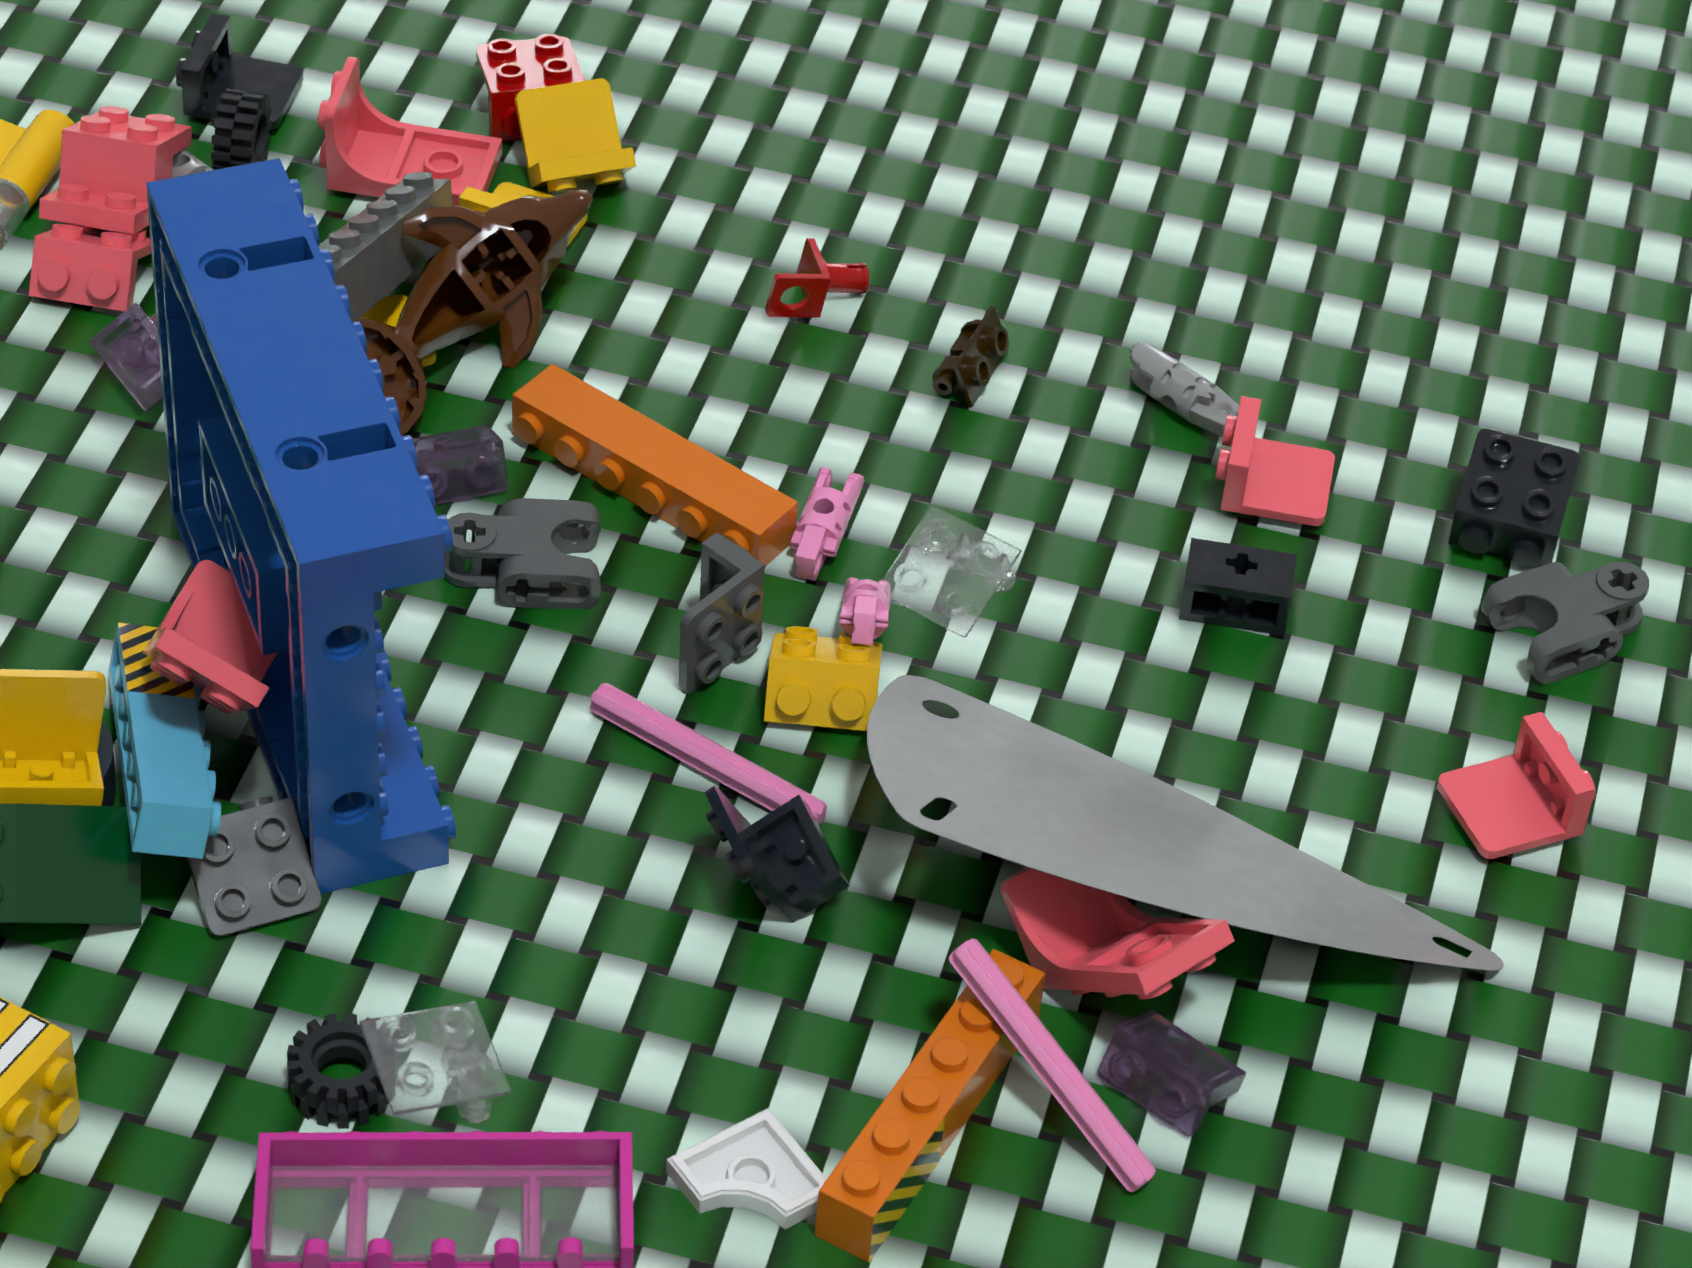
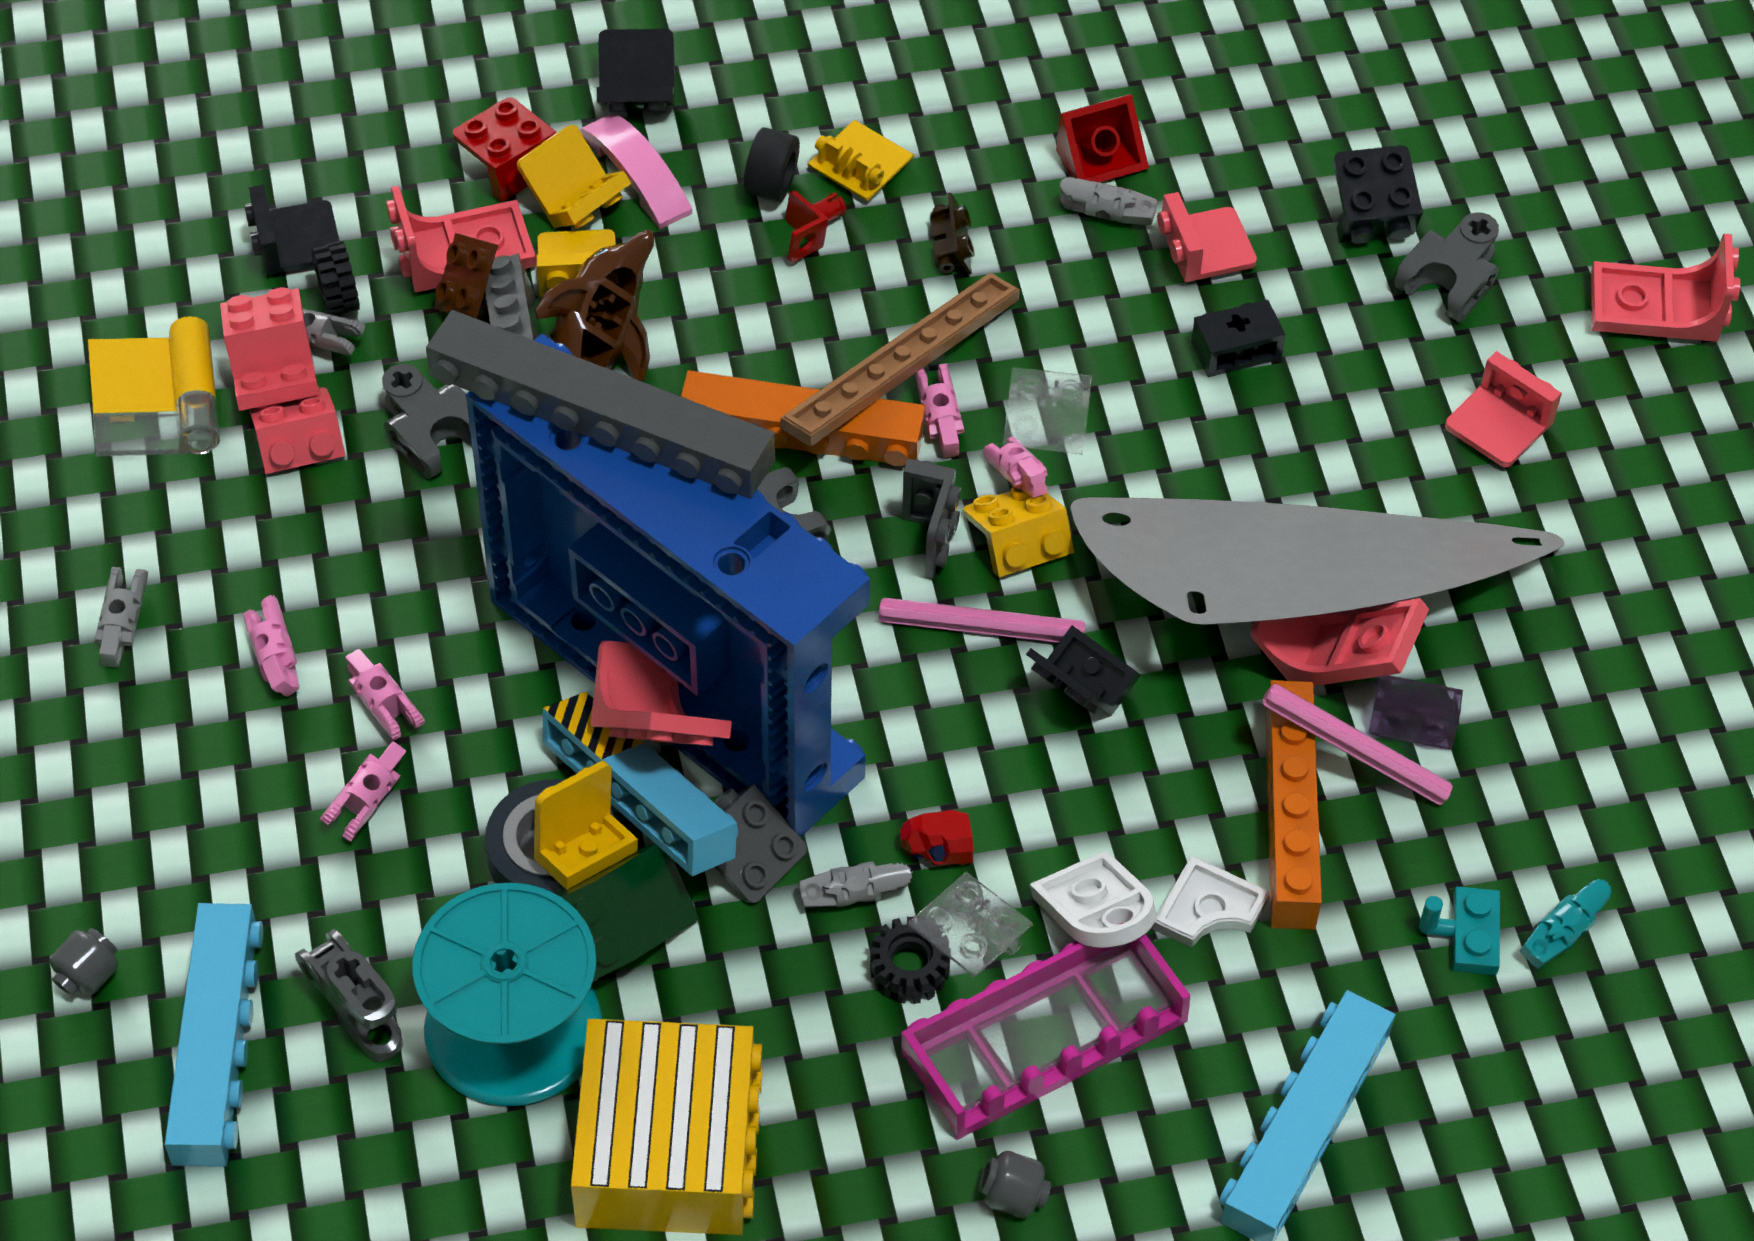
camera: 25 degrees left, 10 degrees up
clear purple bracket [89,302,163,411] -> none
none -> dark grey brick [426,310,775,499]
none -> reddish brown hinge [434,233,498,319]
none -> bright pink slope [580,113,692,229]
none -> black bracket [597,29,675,112]
none -> black tyre [743,127,800,202]
none -> medium nougat tile [780,273,1020,447]
none -> light grey hinge [798,861,913,908]
none -> yellow hinge [808,120,914,202]
none -> red rock [900,810,974,866]
none -> white tile [1030,850,1156,948]
none -> red slope [1056,94,1149,182]

